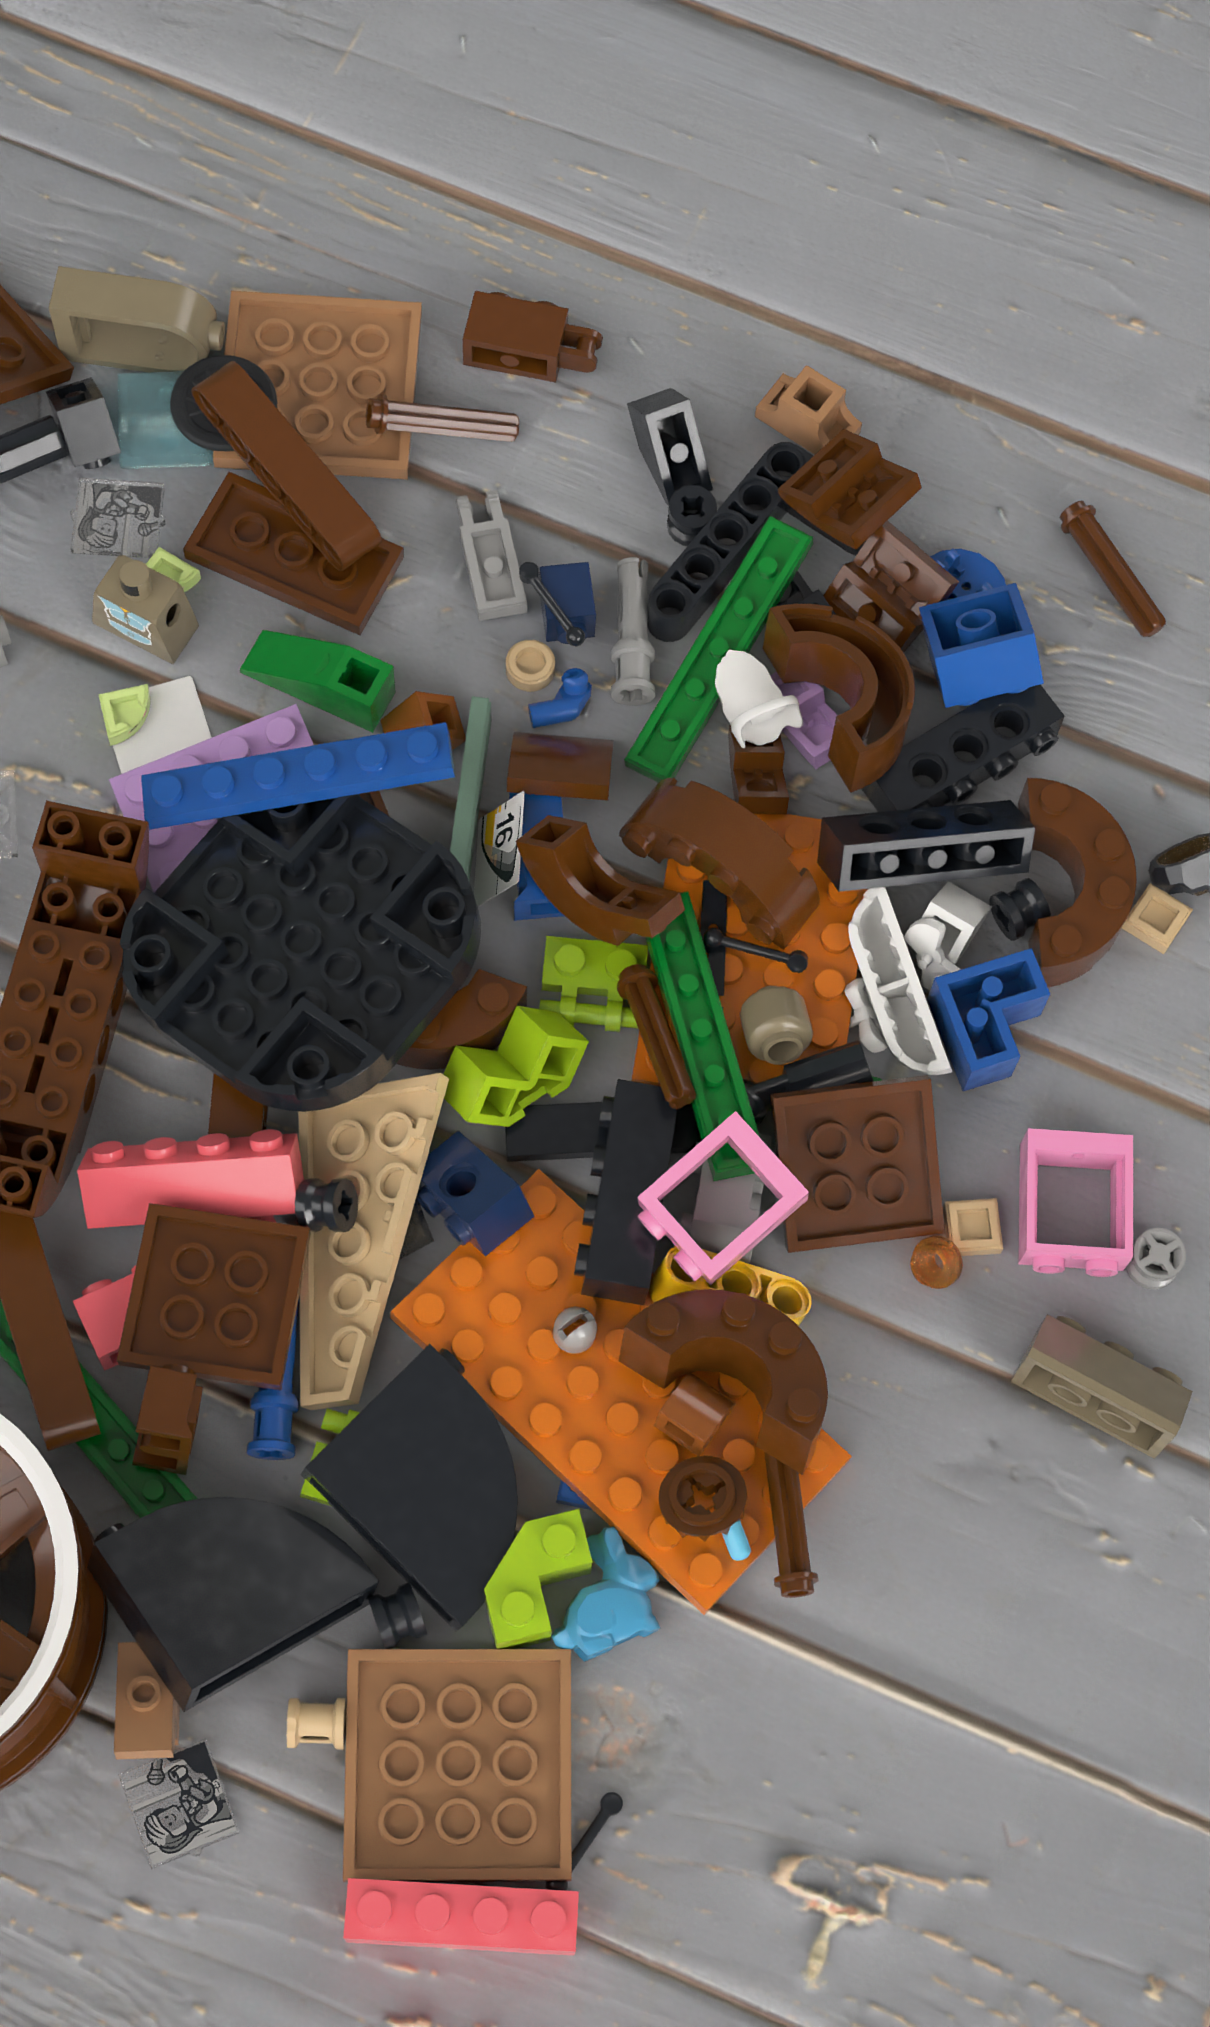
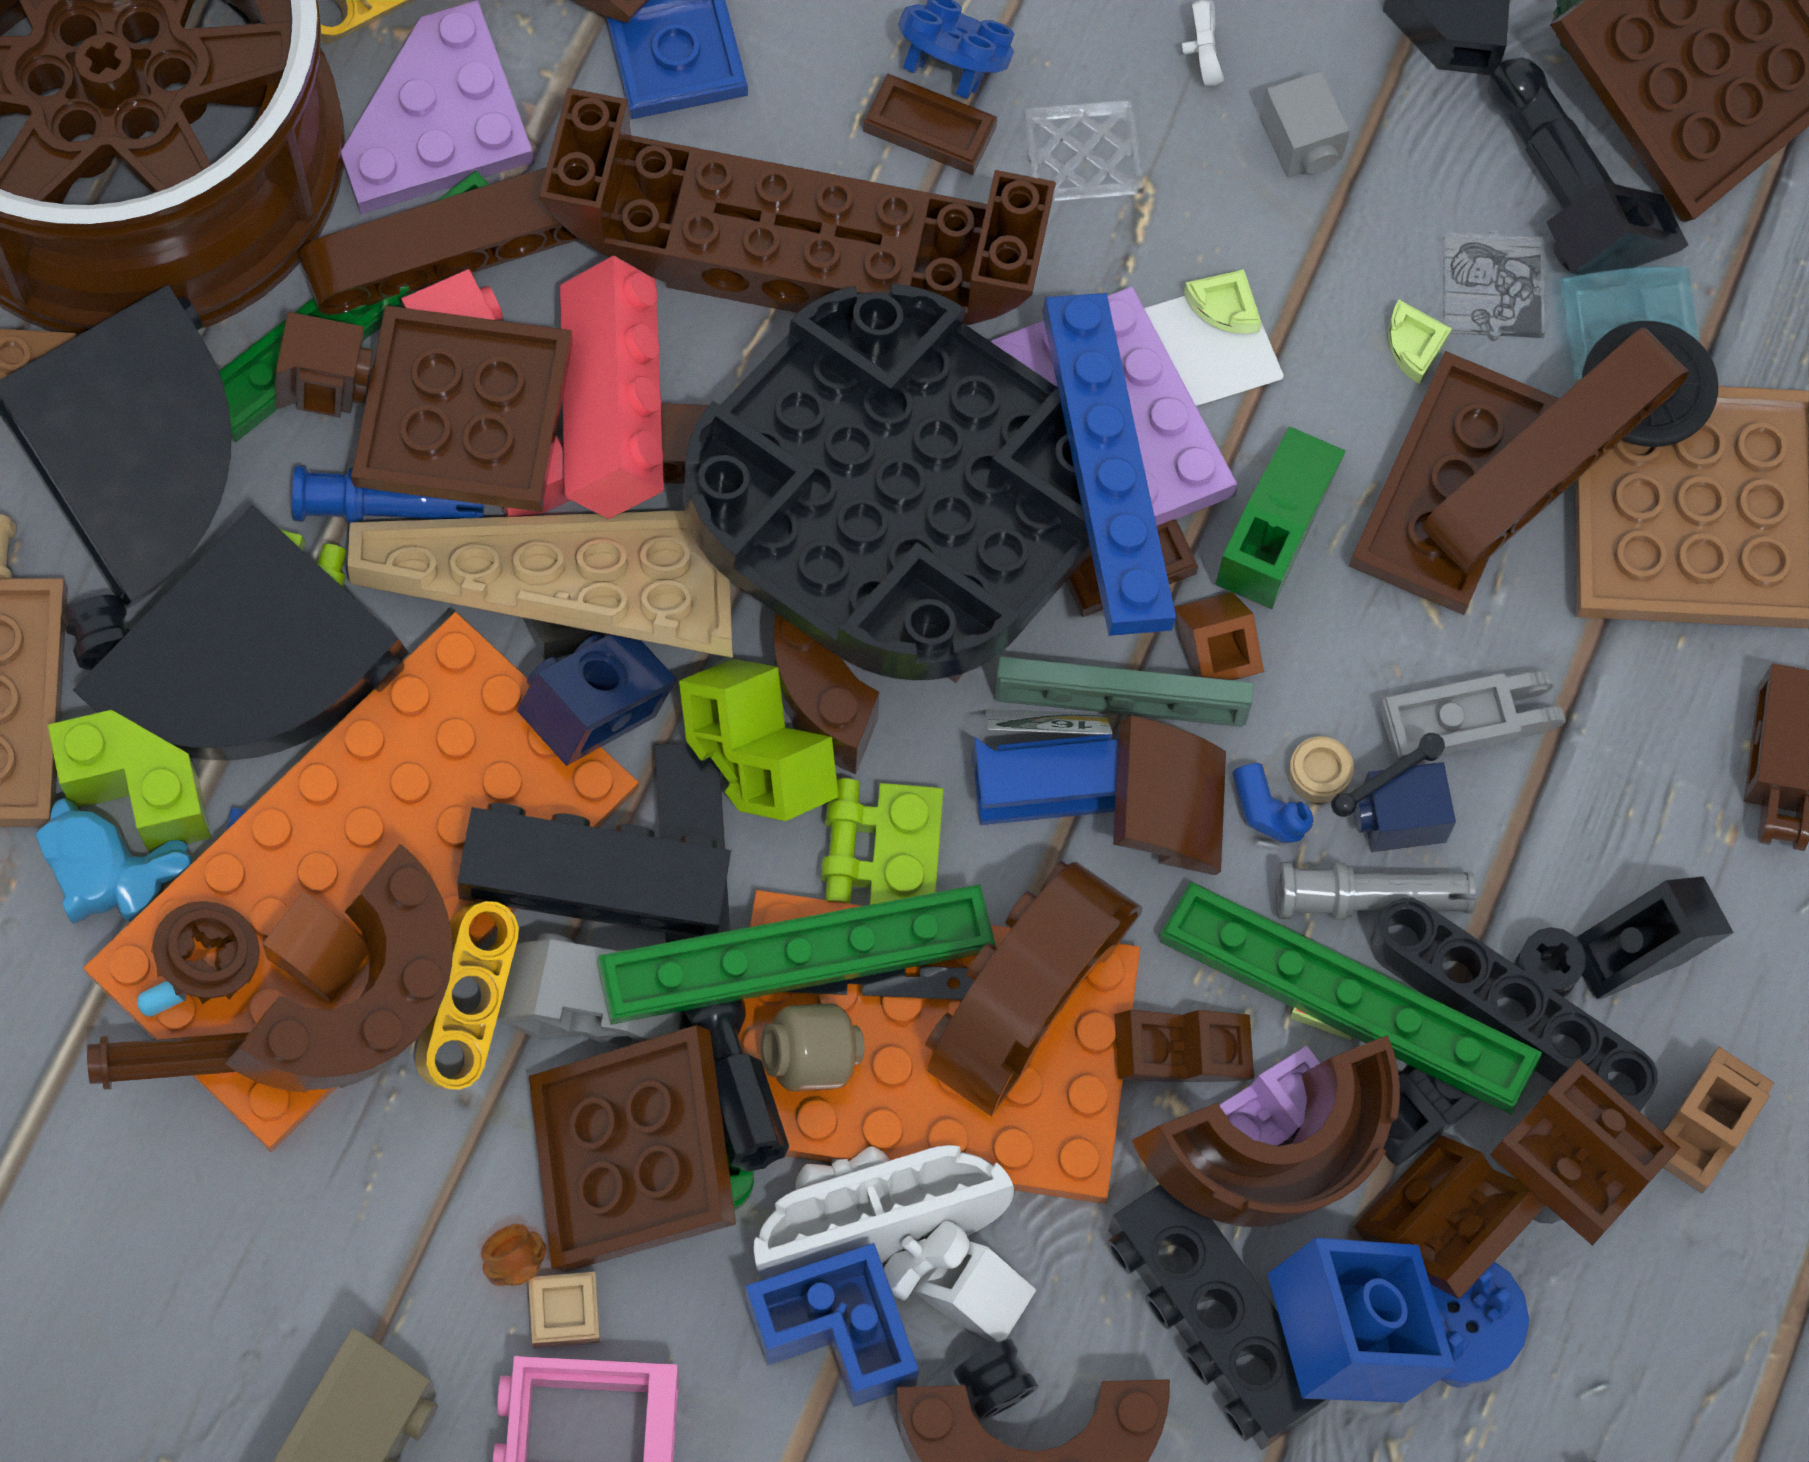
camera: 90 degrees right, 0 degrees up
dark tan window [49,266,225,376] -> none
dark tan torso [92,555,199,664] -> none
black wheel [295,1178,358,1232] -> none
axle [366,394,520,442] -> none
reddish brown arch [515,815,685,946] -> none
light grey hinge [553,1306,597,1353] -> none
reddish brown axle [617,964,696,1109] -> none
bright pink window [637,1111,809,1285] -> none
black hinge [703,928,809,973] -> none
white piece [715,650,803,748] -> none
black brick [817,800,1035,892] -> none

